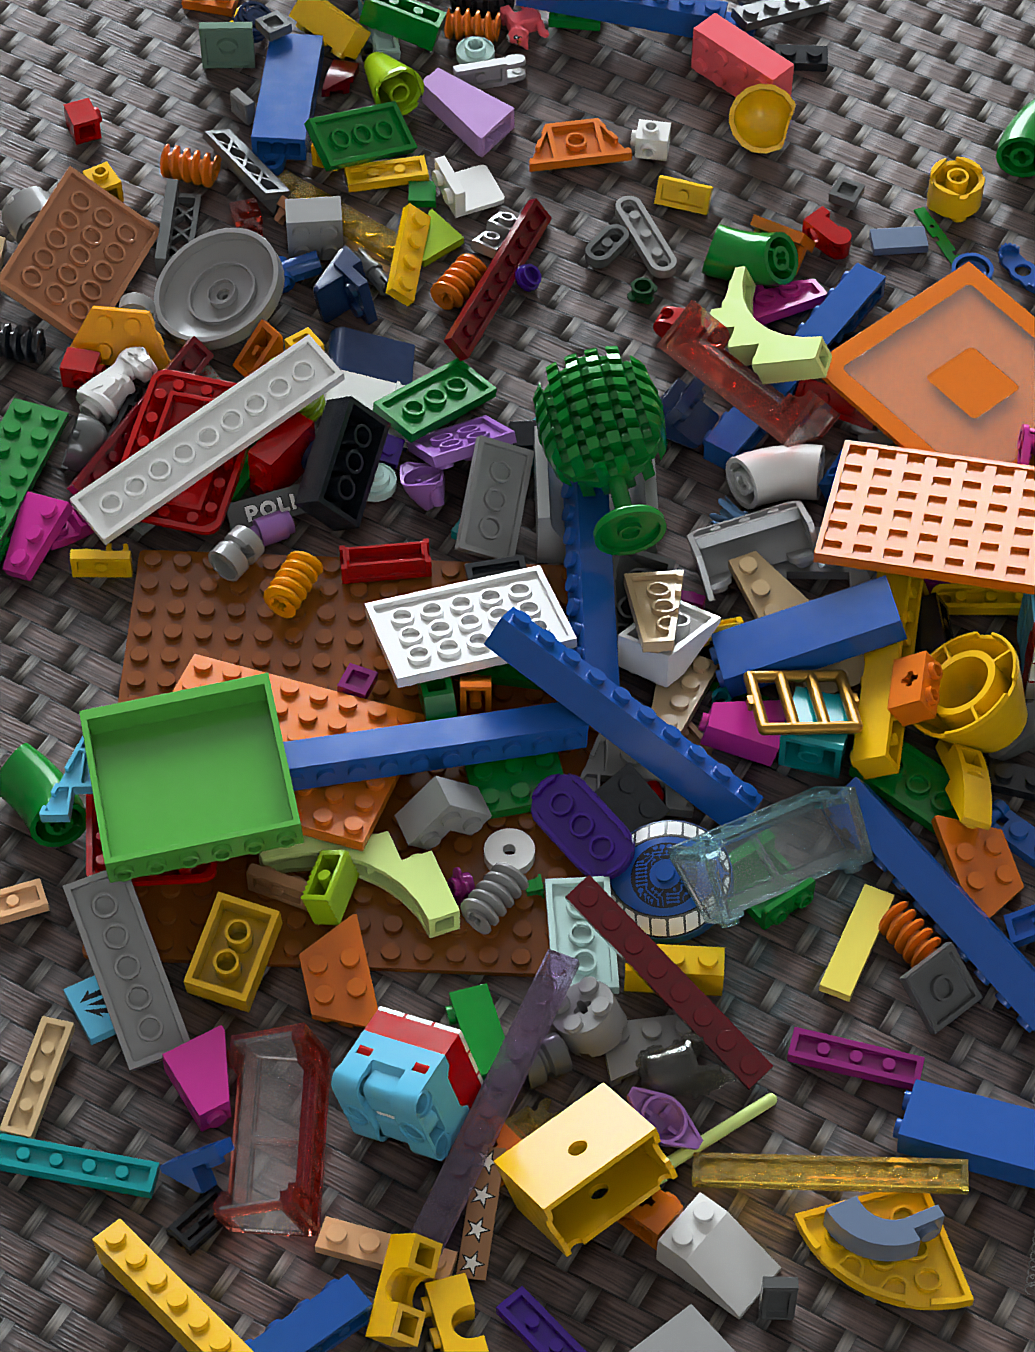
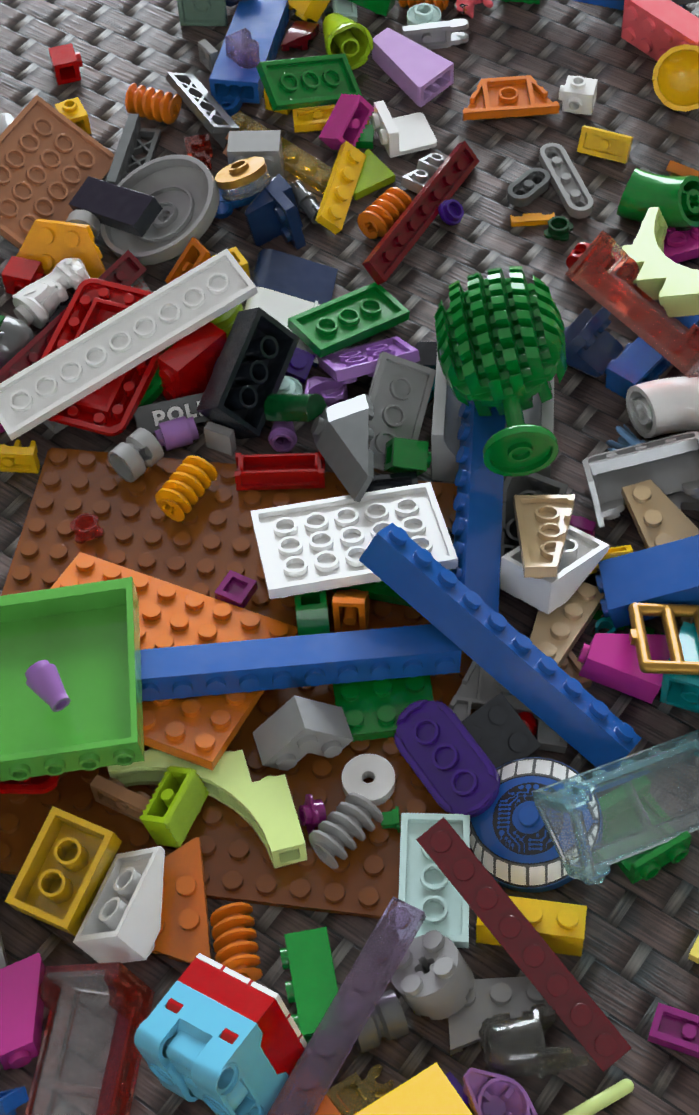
camera: 10 degrees right, 0 degrees up
none -> medium lavender cone [25,660,71,712]
none -> black piece [68,176,163,237]
none -> clear red plate [70,513,104,544]
none -> white slope [73,846,165,966]
none -> light grey tile [204,421,237,456]
none -> orange piece [210,902,263,981]
none -> pearl gold piece [215,157,272,201]
none -> clear purple leg [225,28,260,69]
none -> dark green brick [264,394,327,422]
none -> medium lavender cone [268,421,297,452]
none -> dark grey wedge [311,394,374,503]
none -> dark pink brick [319,94,374,150]
none -> green brick [384,437,432,476]
none -> light orange piece [510,212,555,227]

